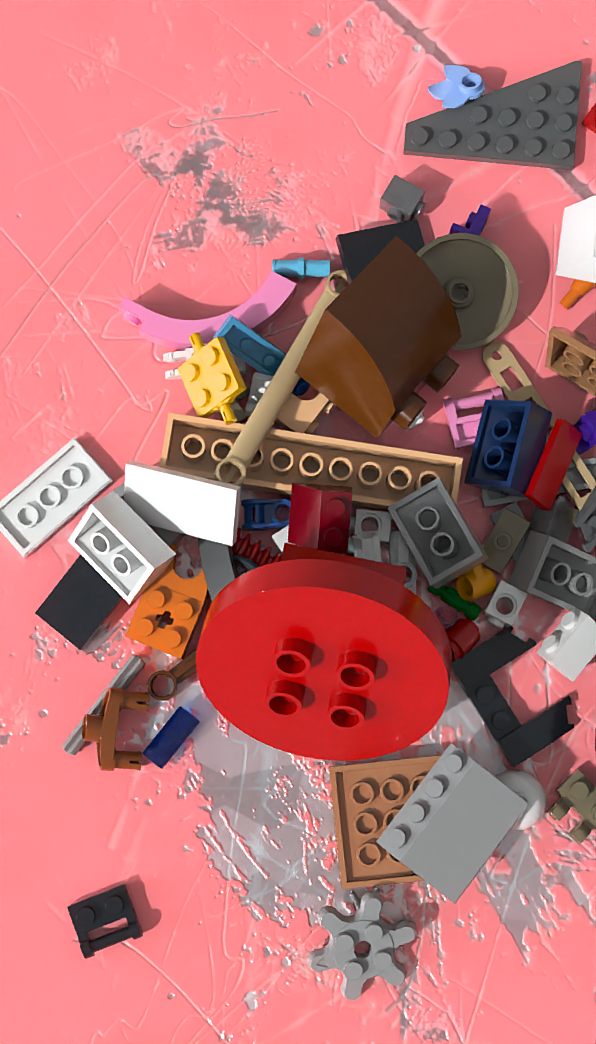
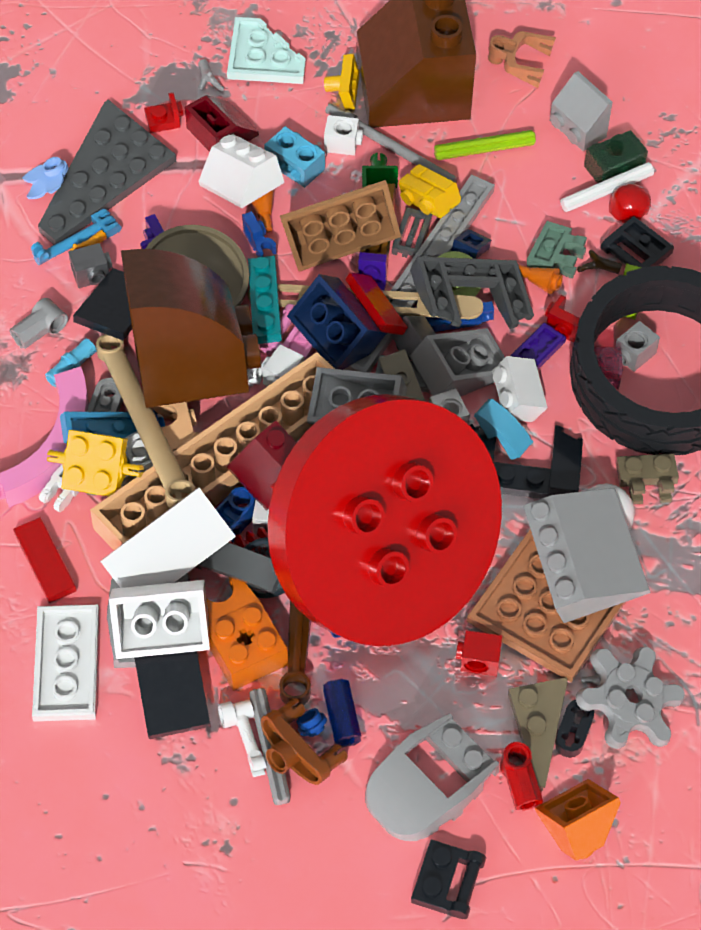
camera: 50 degrees left, 25 degrees down
none -> light grey piece [9,298,68,349]
none -> red tile [13,517,77,603]
none -> dark azure hinge [31,209,122,265]
none -> light orange bar [70,230,107,251]
none -> light grey plate [87,378,123,412]
none -> white brick [218,699,267,778]
none -> blue plate [242,211,277,257]
none -> teal plate [248,255,282,344]
none -> white brick [261,344,304,387]
none -> blue plate [296,708,327,737]
none -> light grey slope [365,713,499,841]
none -> red brick [456,630,502,677]
none -> medium azure slope [474,399,533,460]
none -> red piece [500,742,543,811]
none -> dark tan wing [508,677,568,792]
none -> orange slope [535,779,621,861]
none -> black beam [555,700,594,758]

